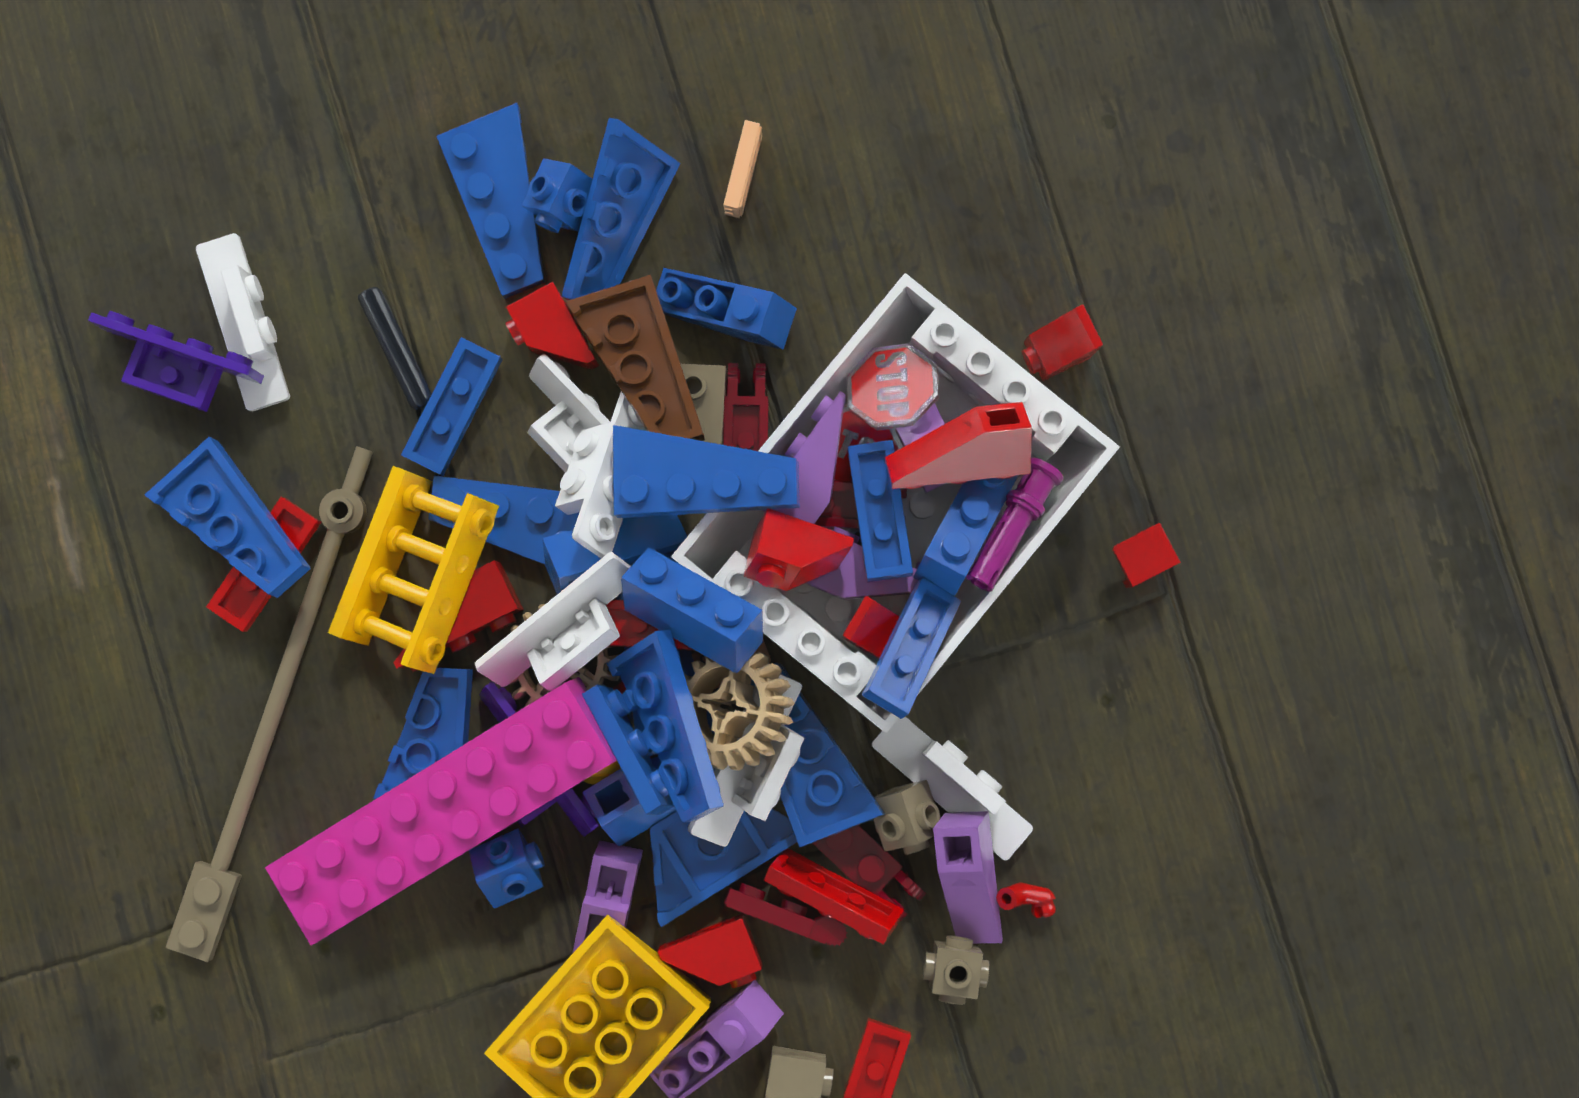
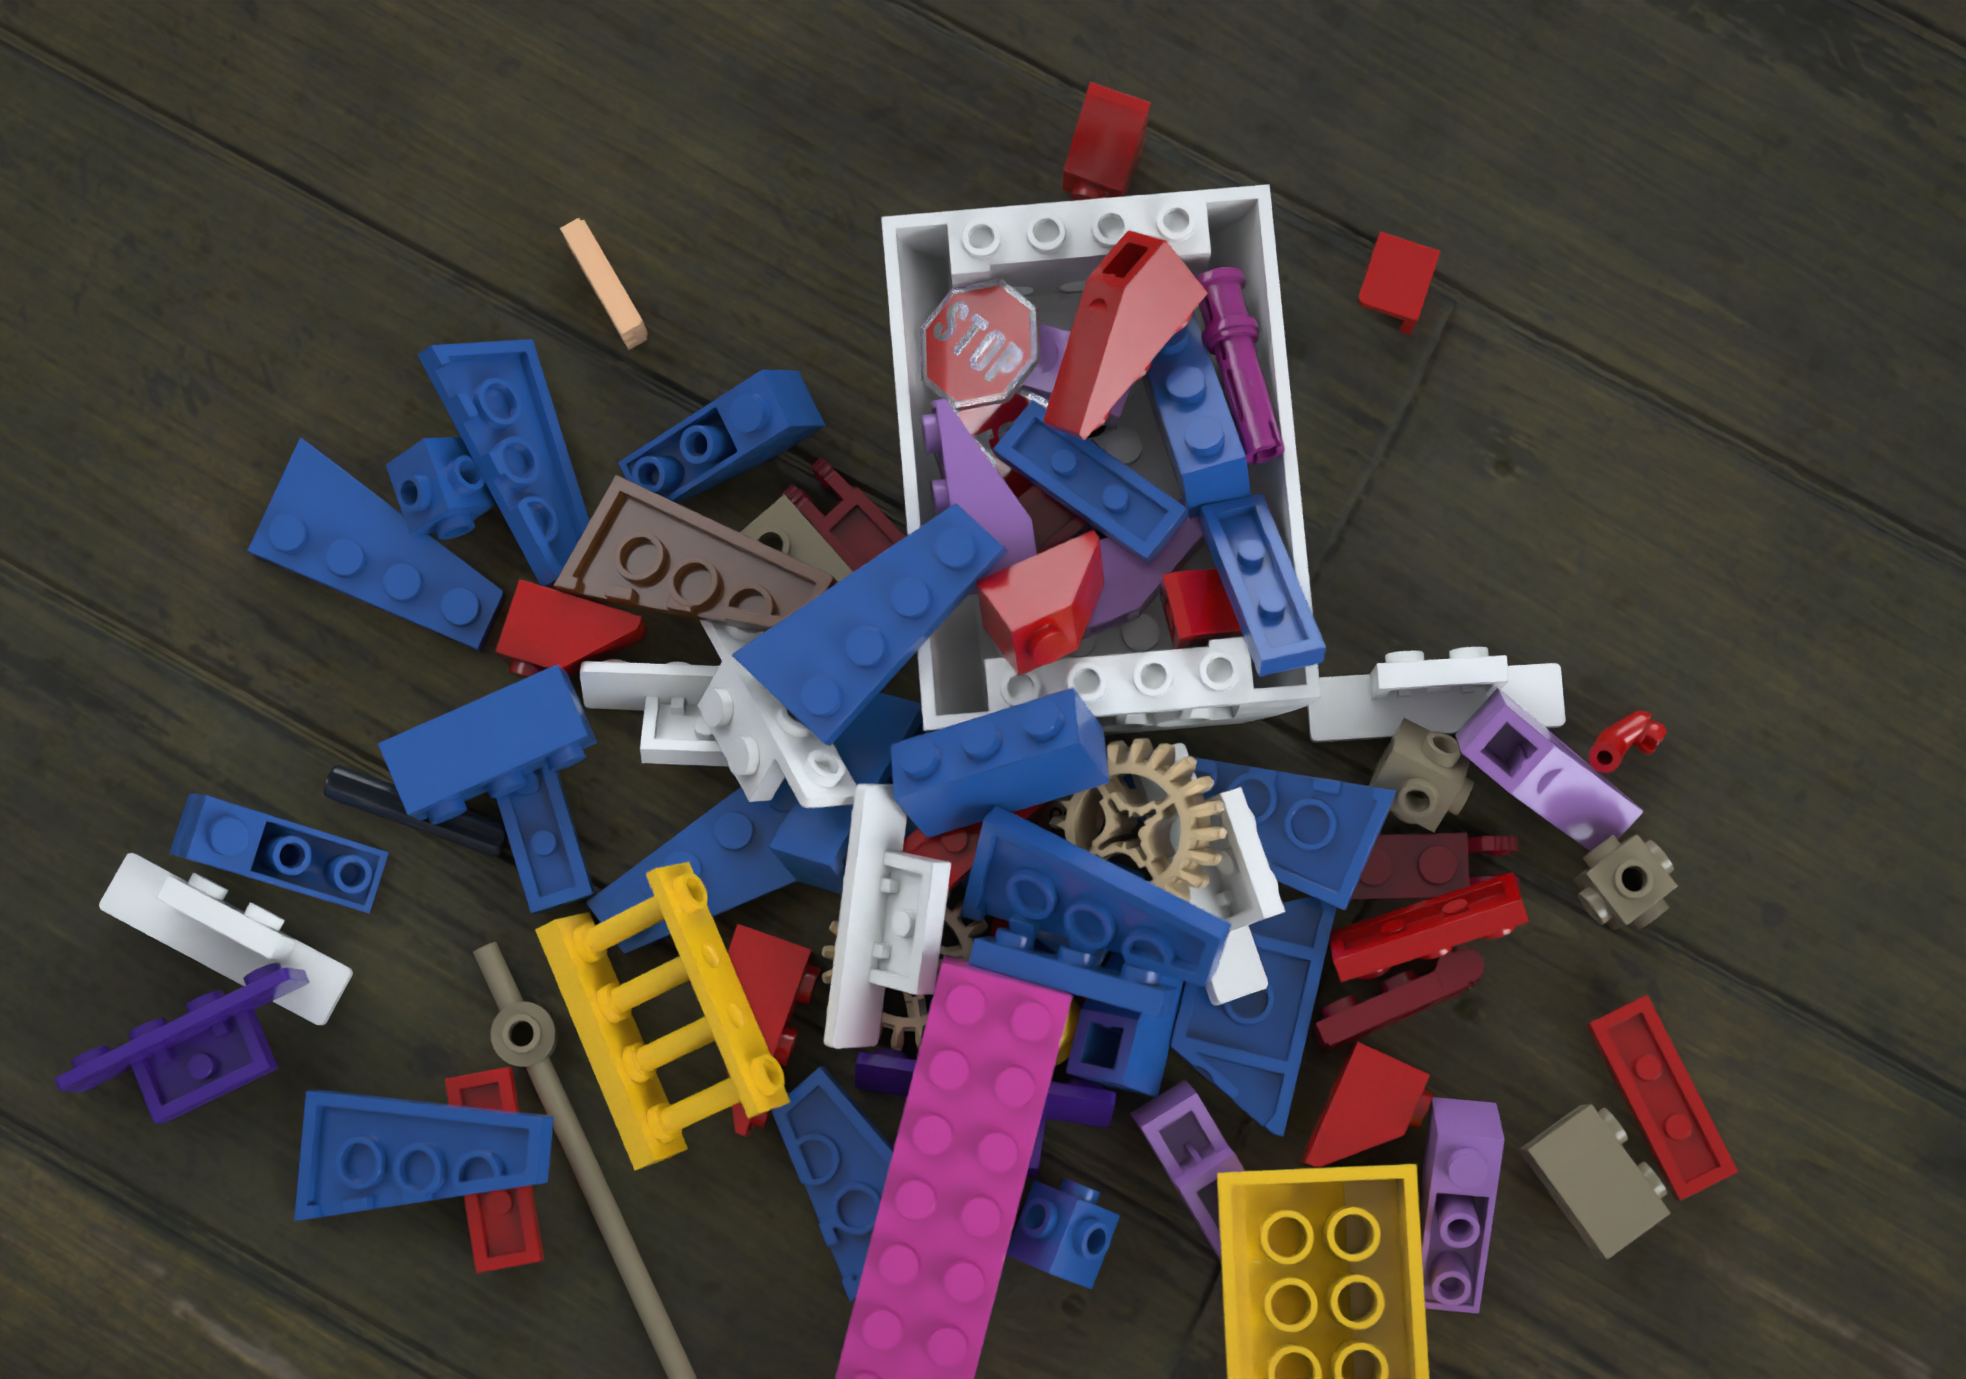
camera: 45 degrees left, 5 degrees down
none -> blue slope [169,793,389,914]
none -> blue brick [378,664,597,825]

